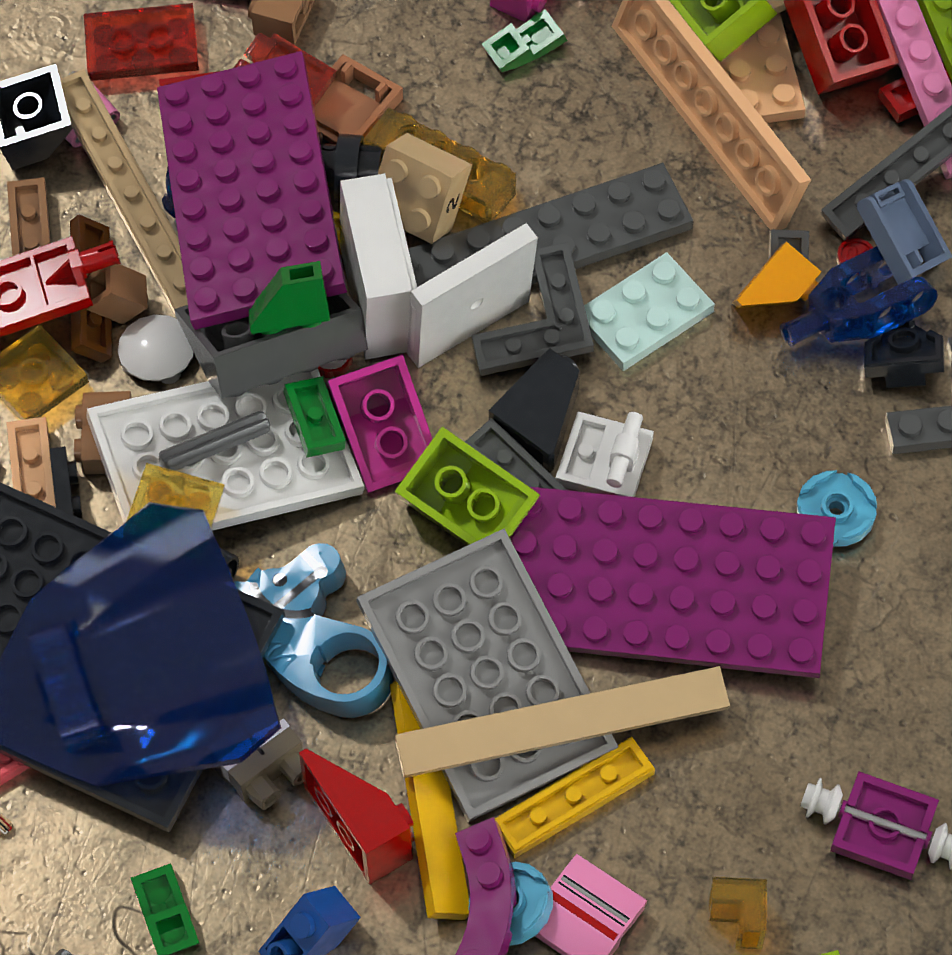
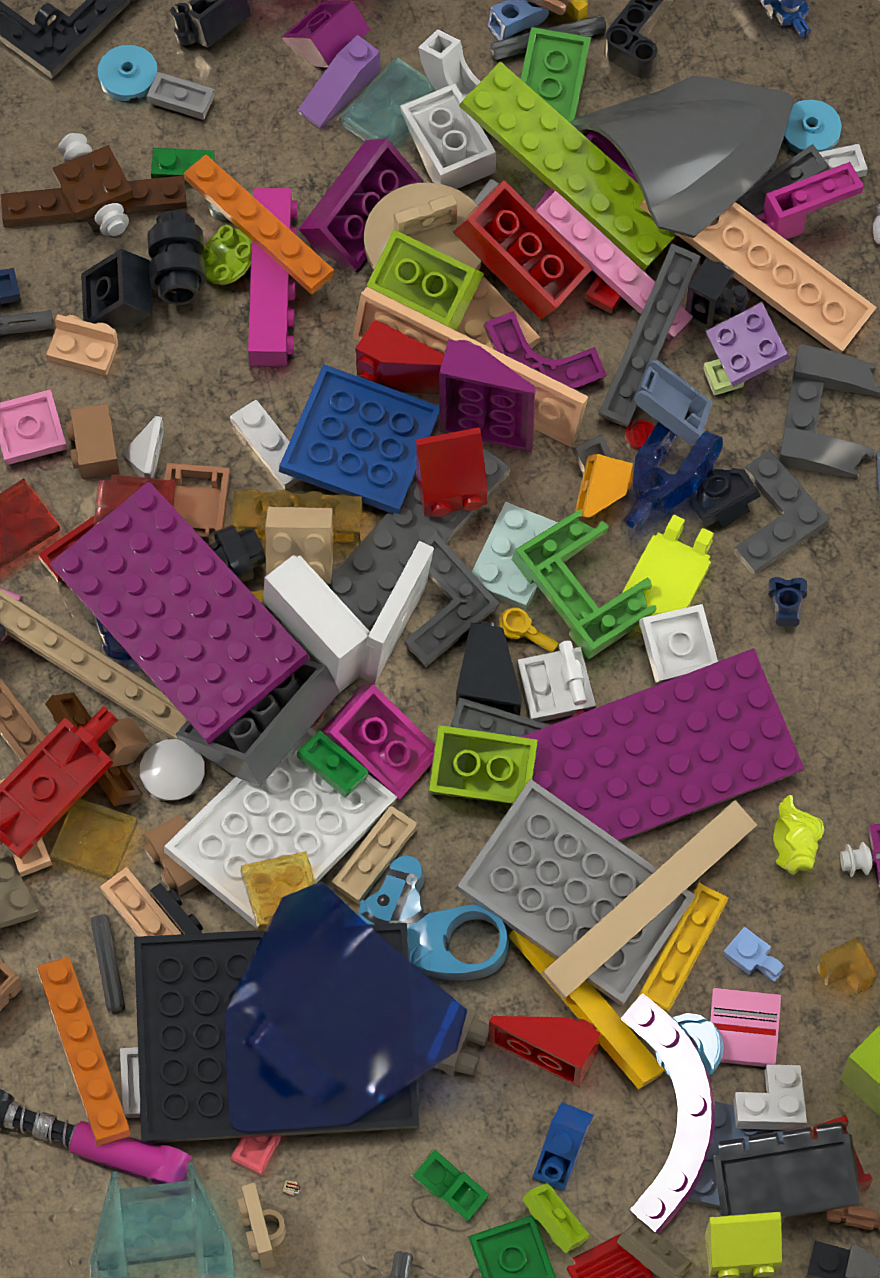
camera: 30 degrees left, 5 degrees up
dark grey axle [158,411,270,473] -> none
green slope [249,261,330,335] -> none
slope [482,9,567,72] -> none
medium azure plate [796,470,877,547] -> none
none -> white slope [121,416,164,485]
none -> white plate [230,400,300,490]
none -> blue plate [278,364,440,514]
none -> tan plate [331,805,418,905]
none -> red slope [355,319,444,395]
none -> red slope [416,427,488,517]
none -> magenta slope [439,339,536,452]
none -> magenta plate [483,311,607,390]
none -> yellow plate [499,608,559,653]
none -> bright green wedge [511,509,657,660]
none -> neon yellow tile [622,514,714,634]
none -> white plate [639,604,718,683]
none -> light blue plate [723,927,784,983]
none -> dark blue plate [768,577,807,627]
none -> neon yellow hair [773,795,824,875]

